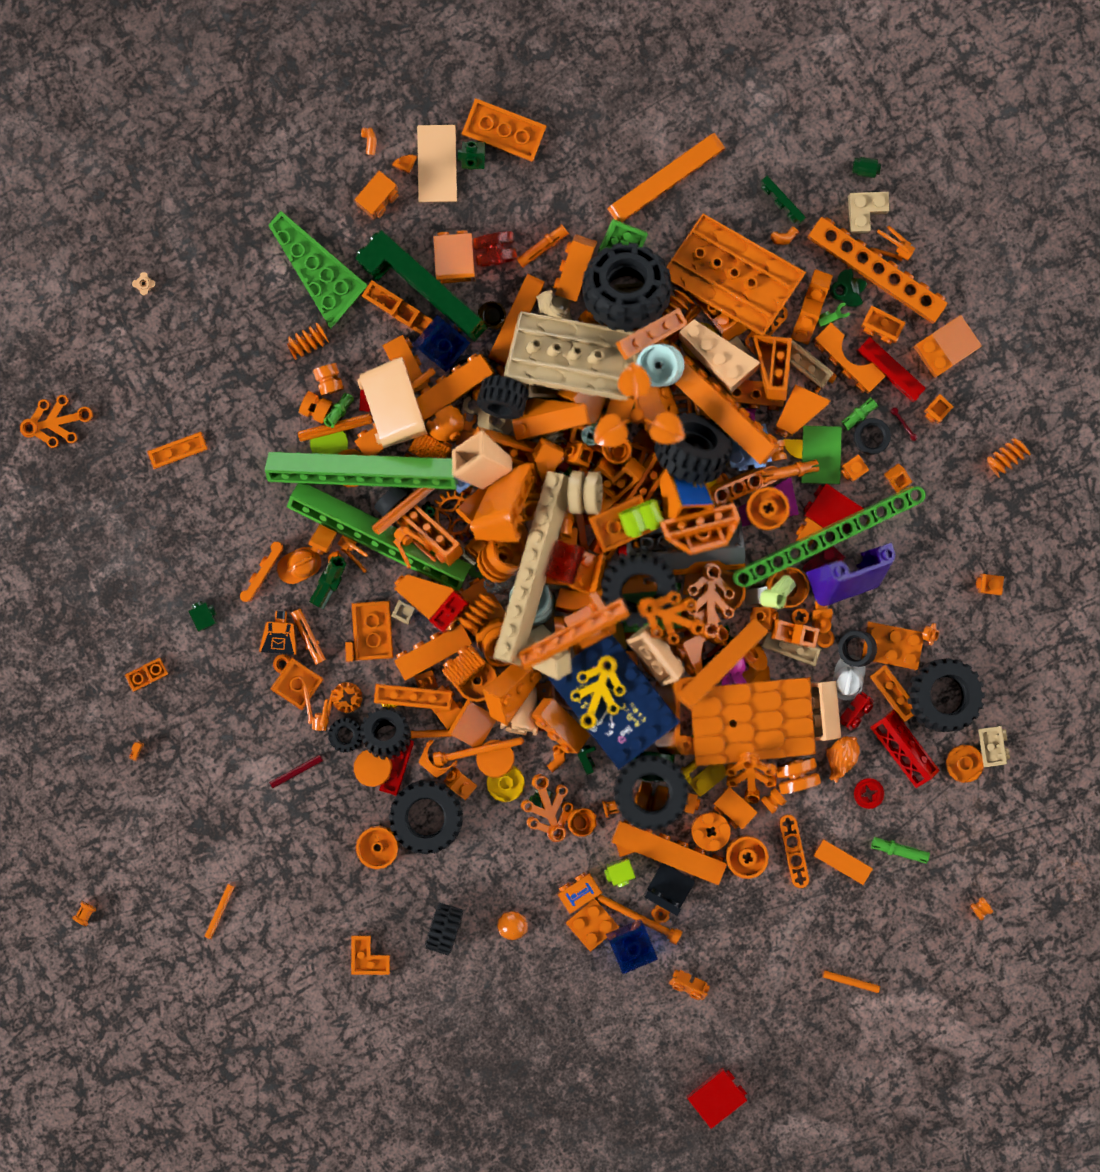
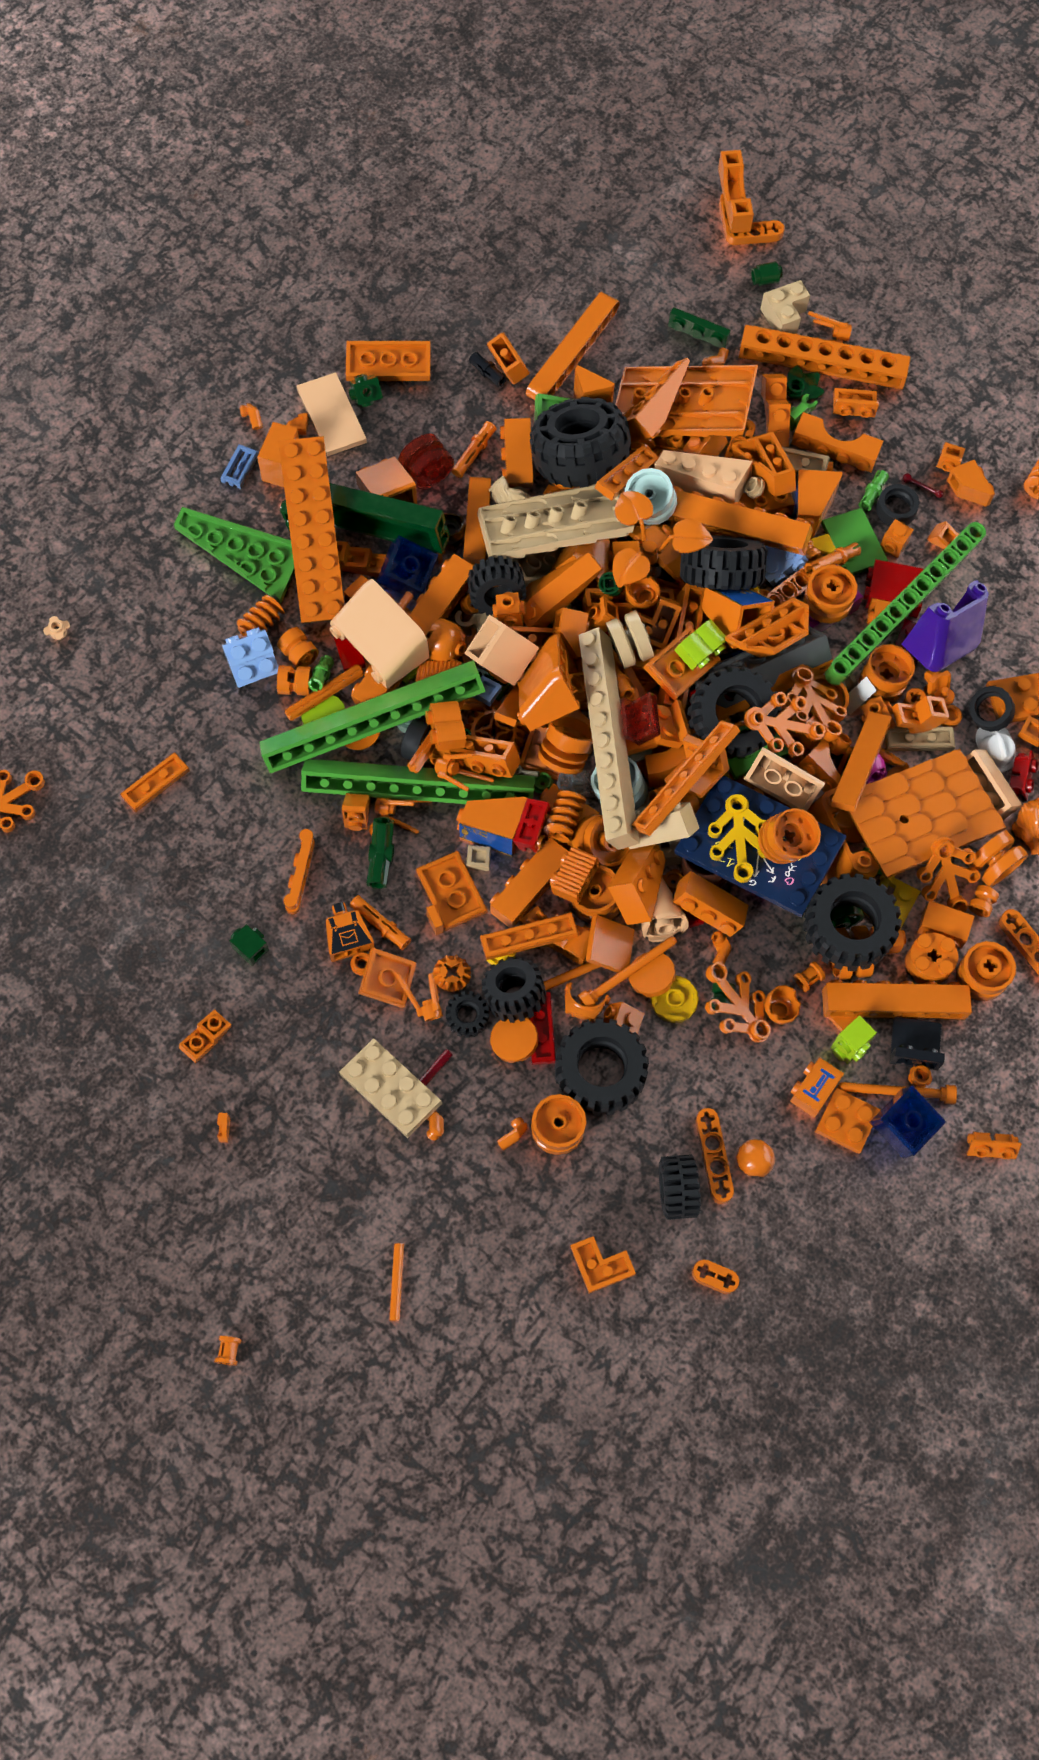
camera: 25 degrees left, 20 degrees down
orange piece [277,547,321,584] -> none
dark green bracket [577,744,596,775] -> none
yellowish green piece [760,575,796,609] -> none
red fence [856,337,926,403] -> none
orange slope [913,315,982,378] -> none
none -> medium blue tile [221,444,259,489]
none -> light blue plate [222,627,278,688]
none -> orange brick [278,436,344,624]
none -> tan plate [339,1038,442,1138]
none -> orange brick [425,701,466,751]
none -> orange arm [427,1111,444,1141]
none -> black pin [469,352,507,387]
none -> orange brick [487,333,530,384]
none -> orange brick [492,592,526,626]
none -> orange arm [497,1117,528,1150]
none -> orange slope [573,365,615,403]
none -> orange wedge [623,358,690,440]
none -> orange beam [692,1259,739,1294]
none -> orange beam [696,1108,734,1204]
none -> orange arch [718,150,754,233]
none -> orange beam [719,193,785,245]
none -> tan plate [744,477,765,499]
none -> orange wheel [758,808,821,865]
none -> orange slope [947,459,995,507]

